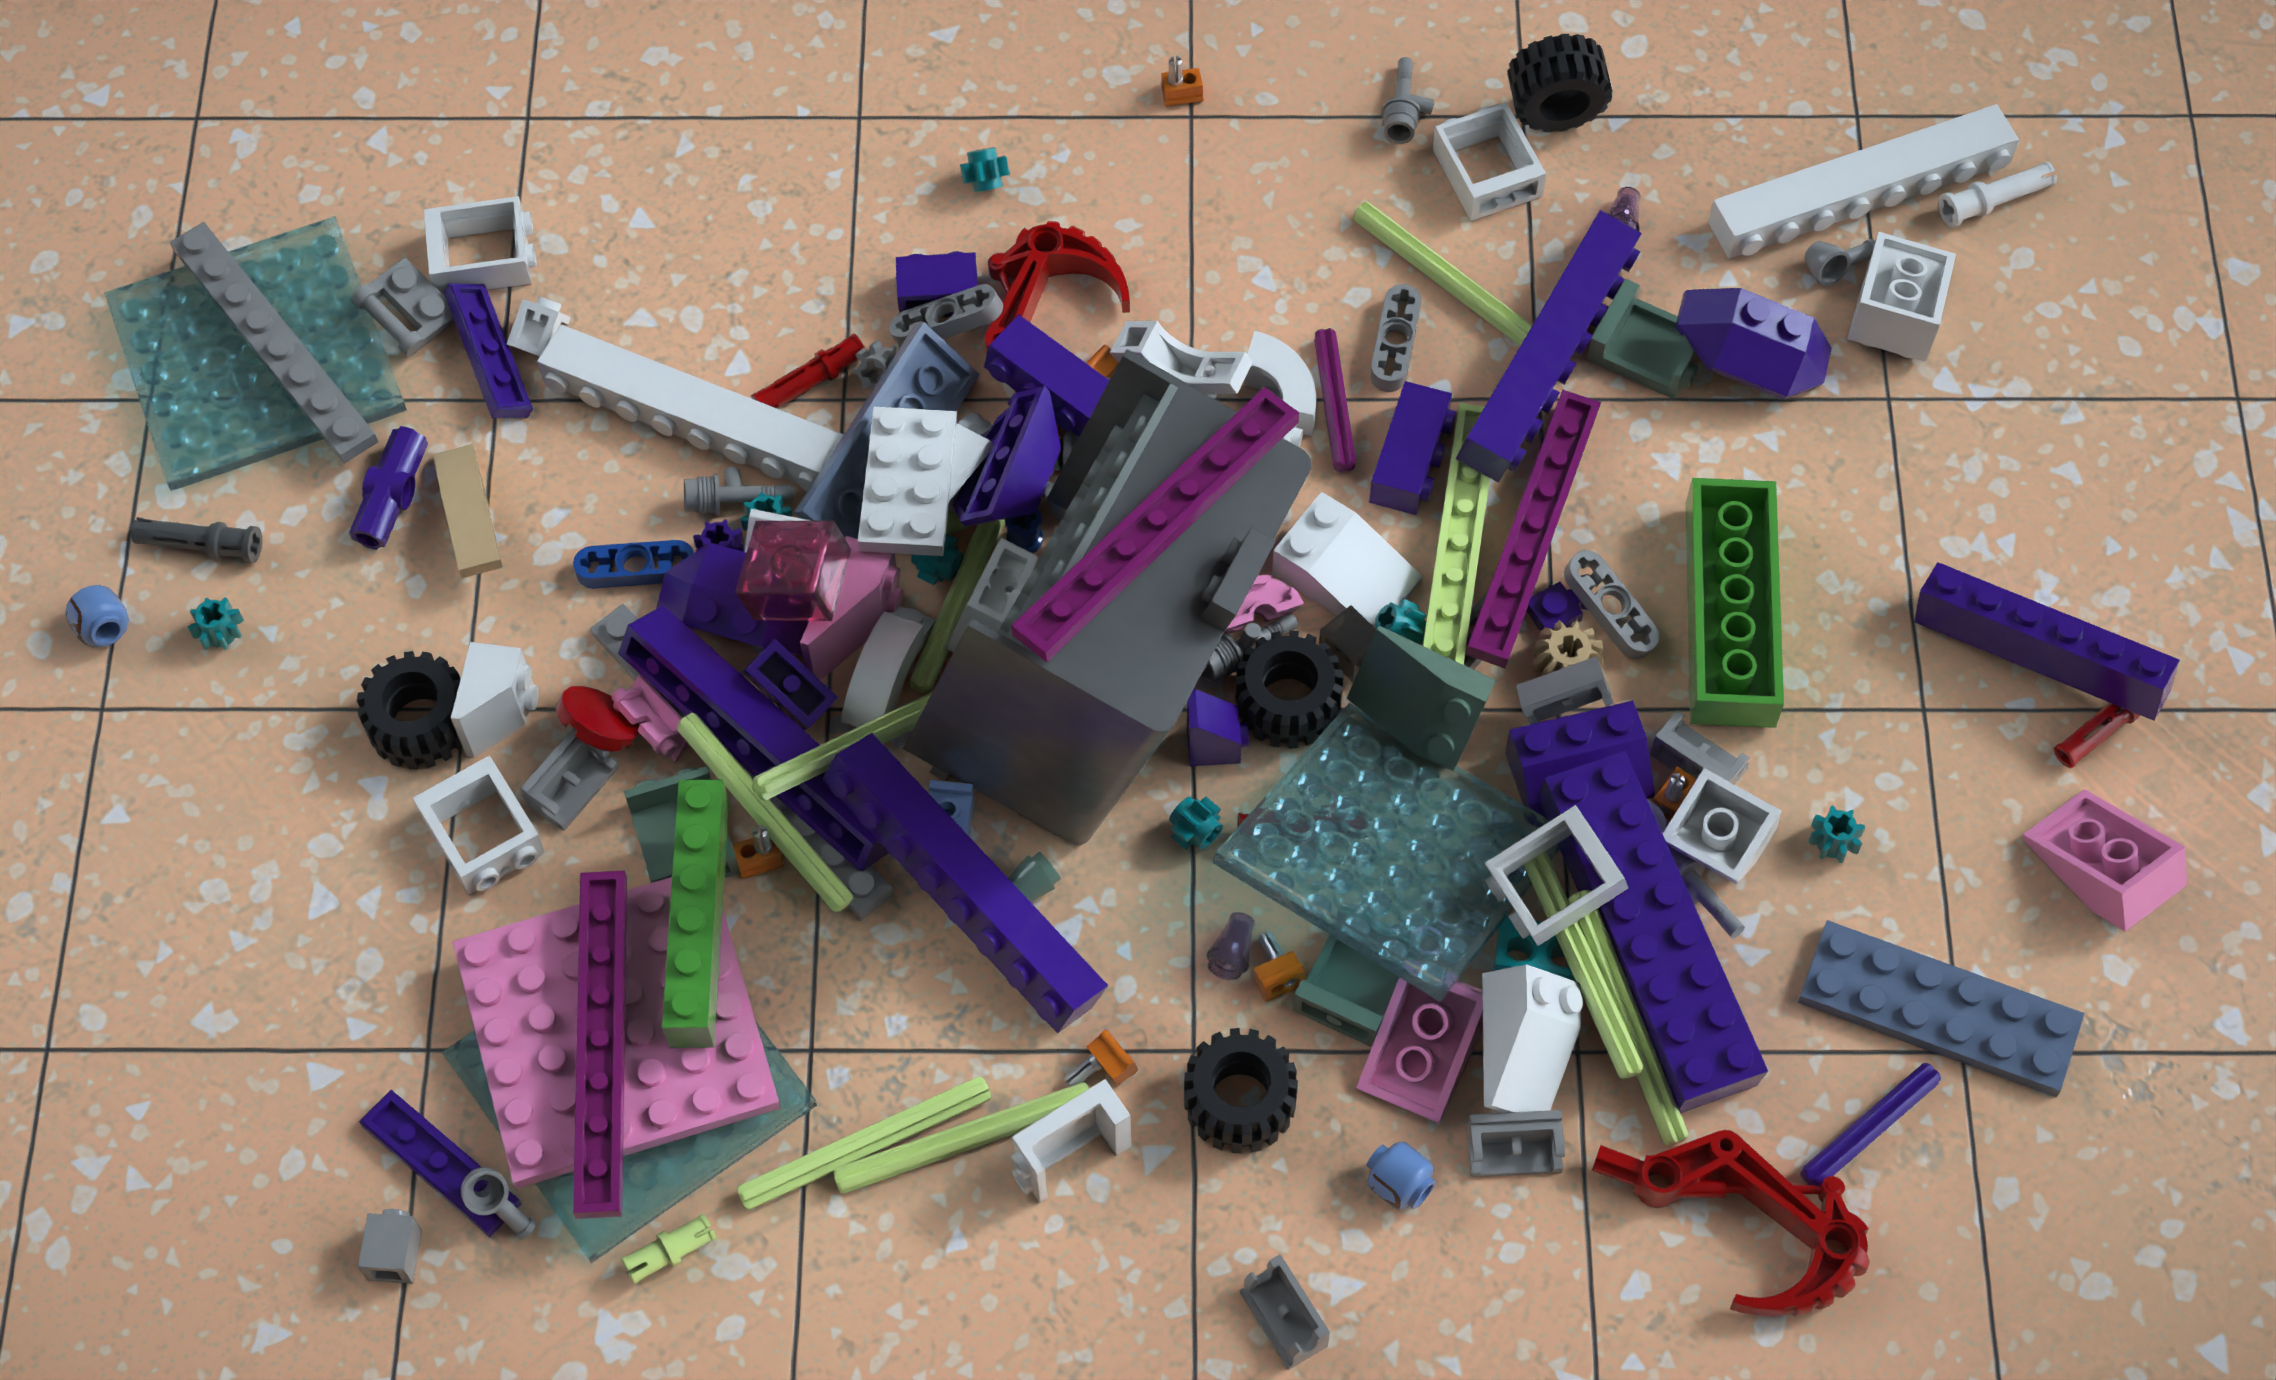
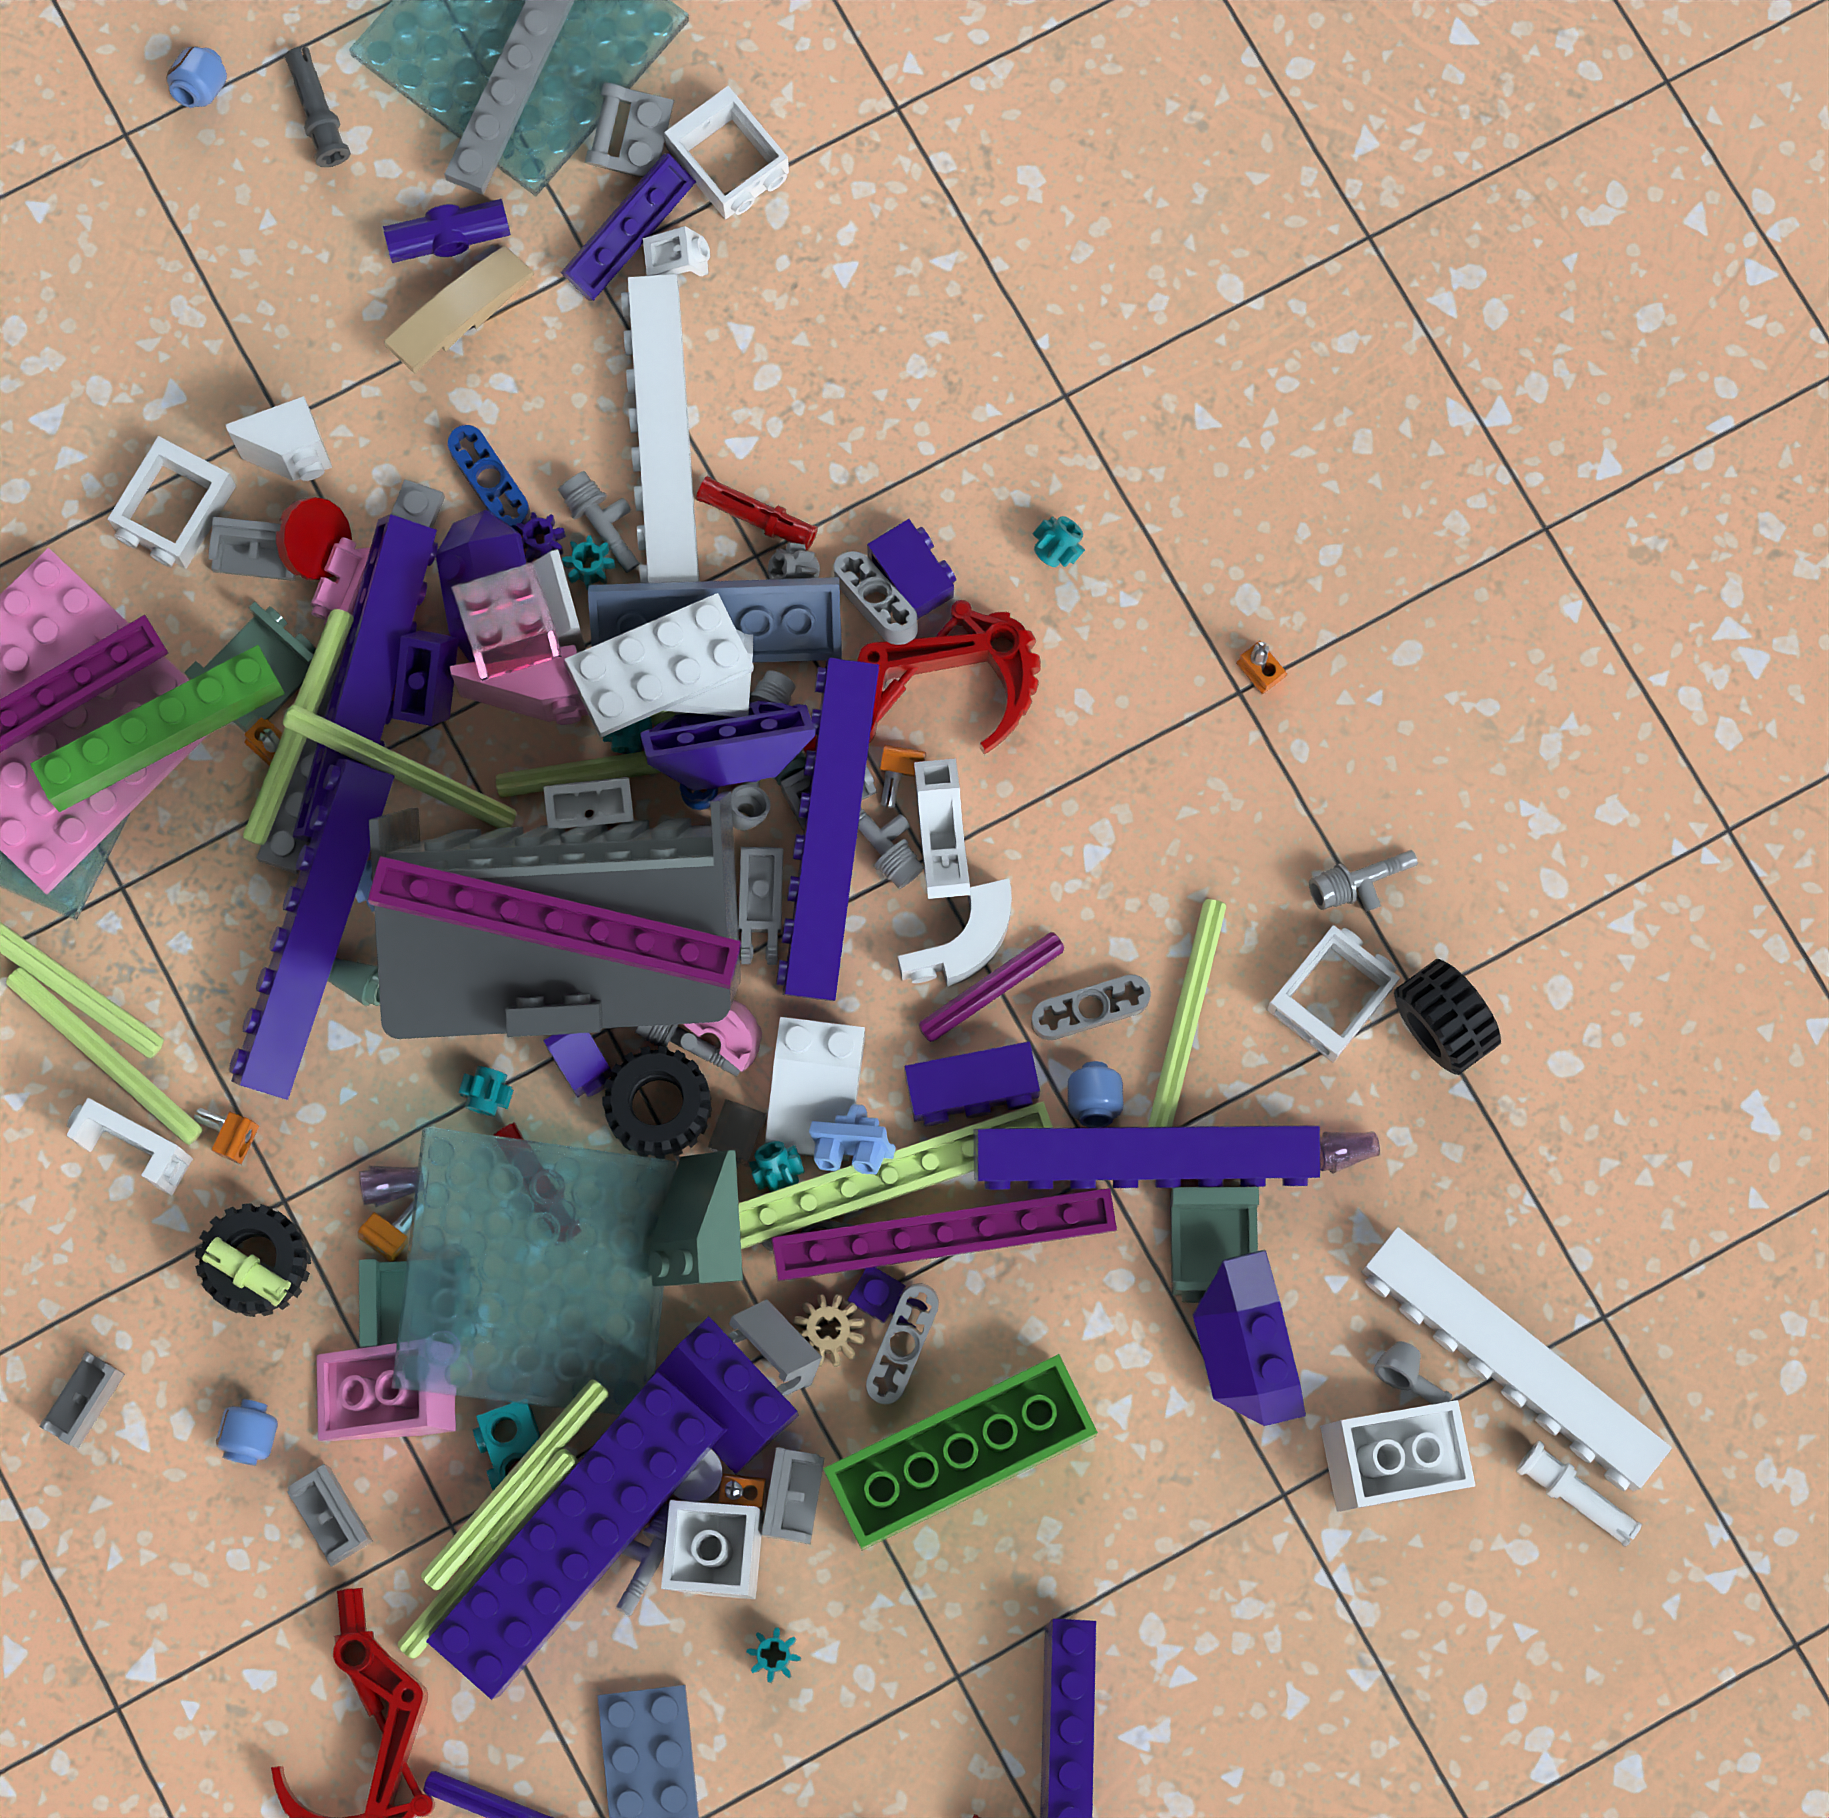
camera: 60 degrees right, 15 degrees up
teal gear [188,597,244,650] -> none
black tyre [357,651,462,769] -> none
white arch [841,606,936,727] -> none
white slope [1482,964,1583,1113] -> none
white window [1485,805,1629,946] -> none
none -> yellowish green pin [202,1237,291,1306]
none -> light blue hips [809,1104,896,1175]
none -> medium blue head [1068,1061,1123,1127]

